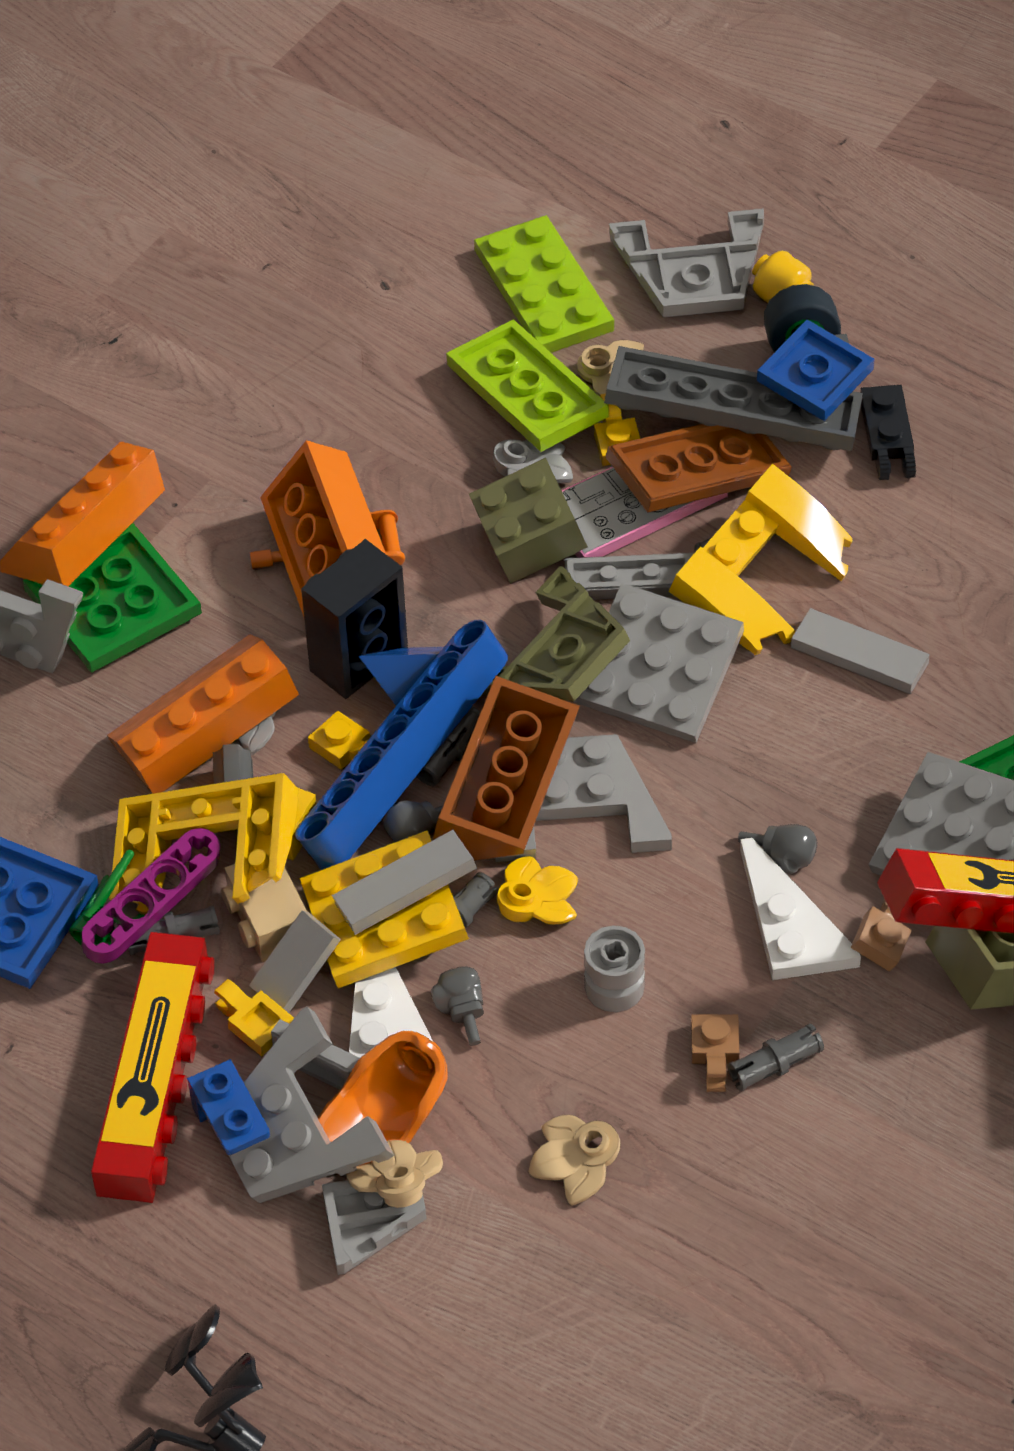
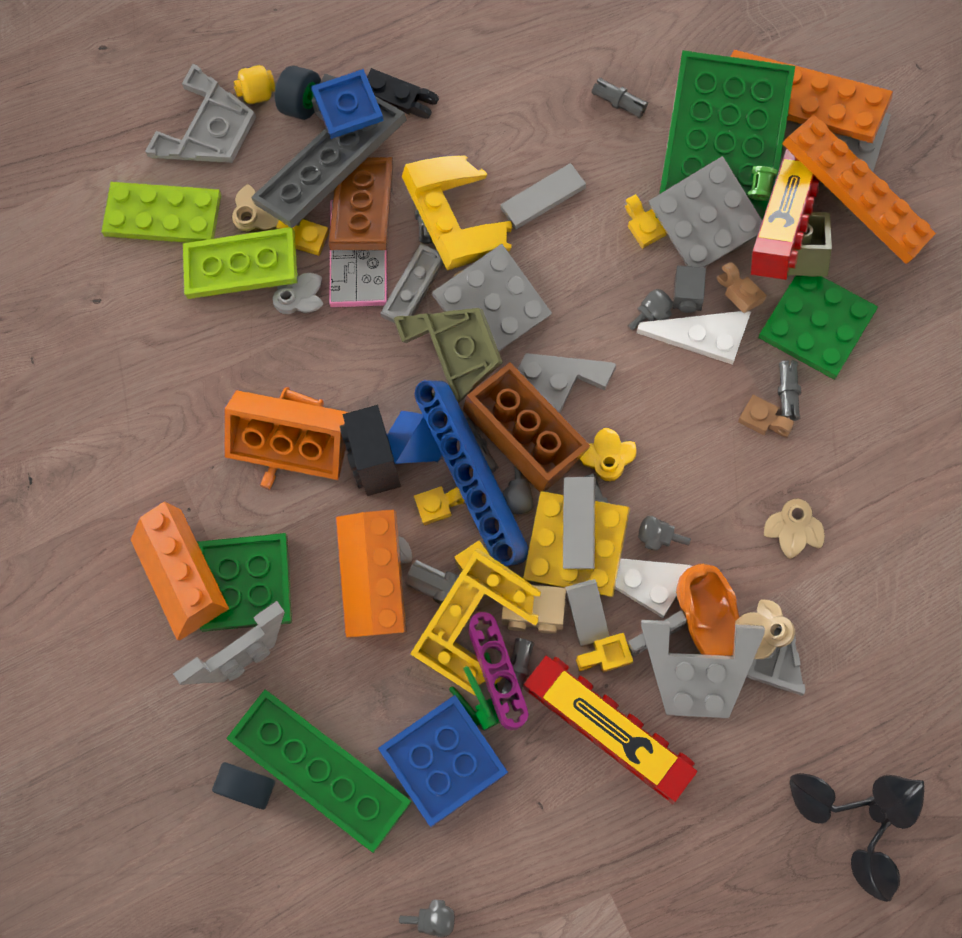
camera: 55 degrees left, 20 degrees up
blue bracket [187,1059,270,1155] -> none
olive brick [469,457,588,584] -> none
light grey wheel [584,925,645,1012] -> none
none -> yellow plate [625,194,667,249]
none -> dark grey brick [673,265,706,313]
none -> green plate [758,275,878,380]

